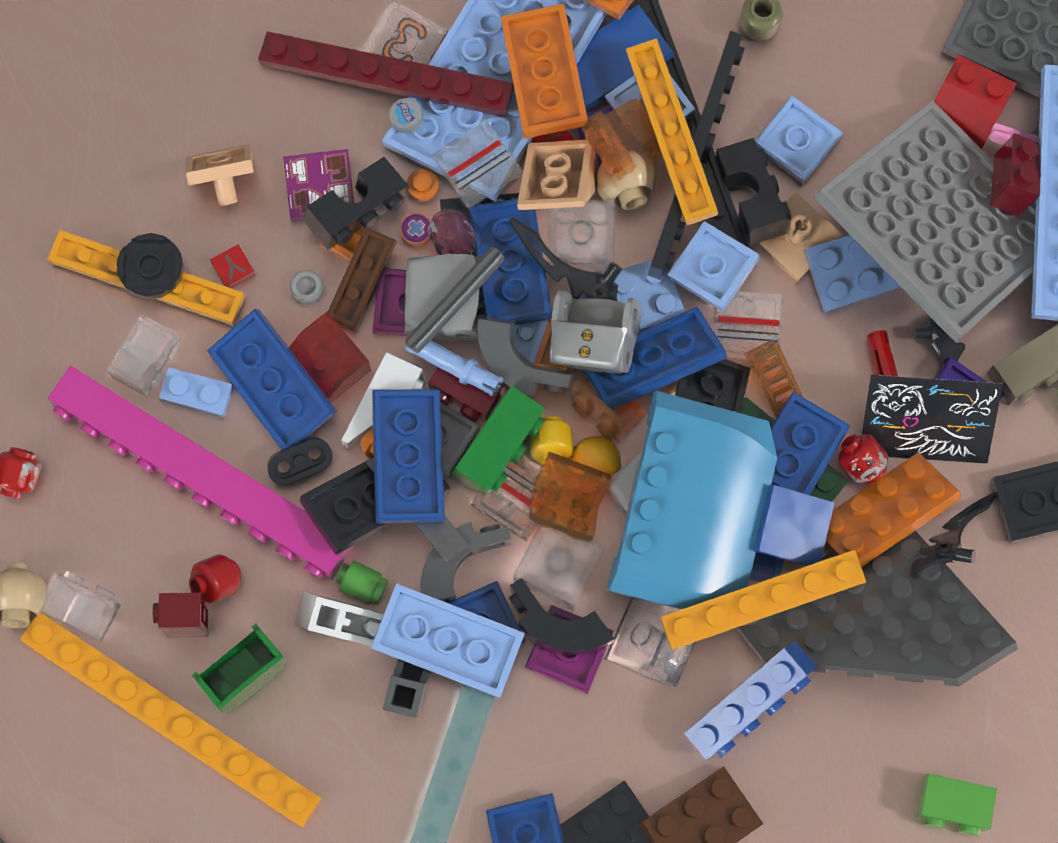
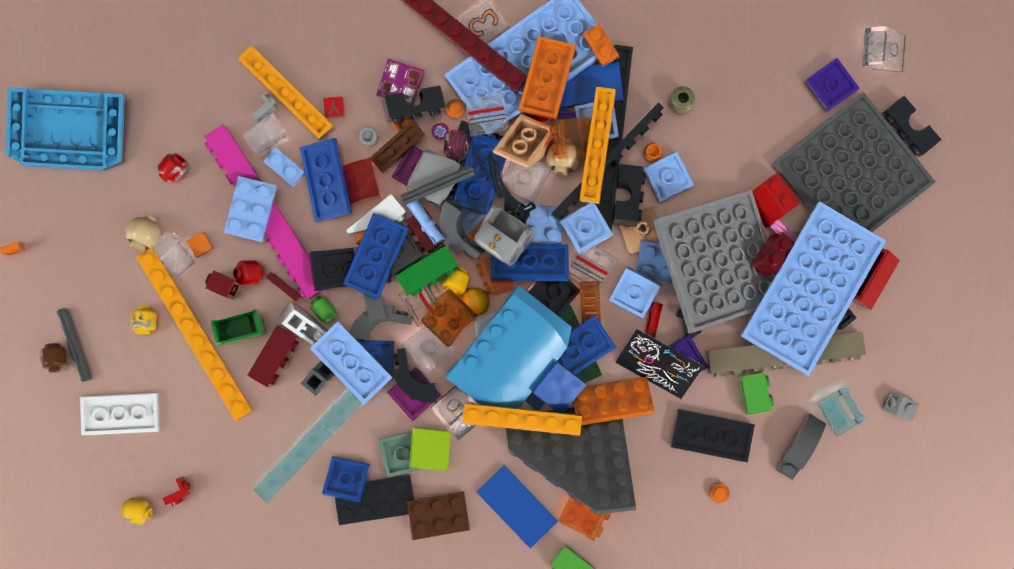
camera: 30 degrees right, 10 degrees up
black tile [116,233,184,300] -> none
light nougat tile [186,144,254,205] -> none
black plate [267,437,332,486] -> none
light grey tile [389,98,423,133] -> none
brick [685,641,818,760] -> none
red head [838,434,888,484] -> none
black piece [910,492,996,580] -> none
none -> yellow head [130,306,157,335]
none -> orange tile [186,232,214,258]
none -> light blue plate [224,176,277,242]
none -> dark red brick [247,325,300,387]
none -> light grey bracket [251,92,277,123]
none -> dark red tile [266,272,302,303]
none -> sand green plate [378,432,421,478]
none -> lime tile [409,428,451,471]
none -> blue tile [476,465,558,548]
none -> clear orange bracket [559,497,611,541]
none -> light blue plate [609,266,661,318]
none -> orange plate [643,142,663,162]

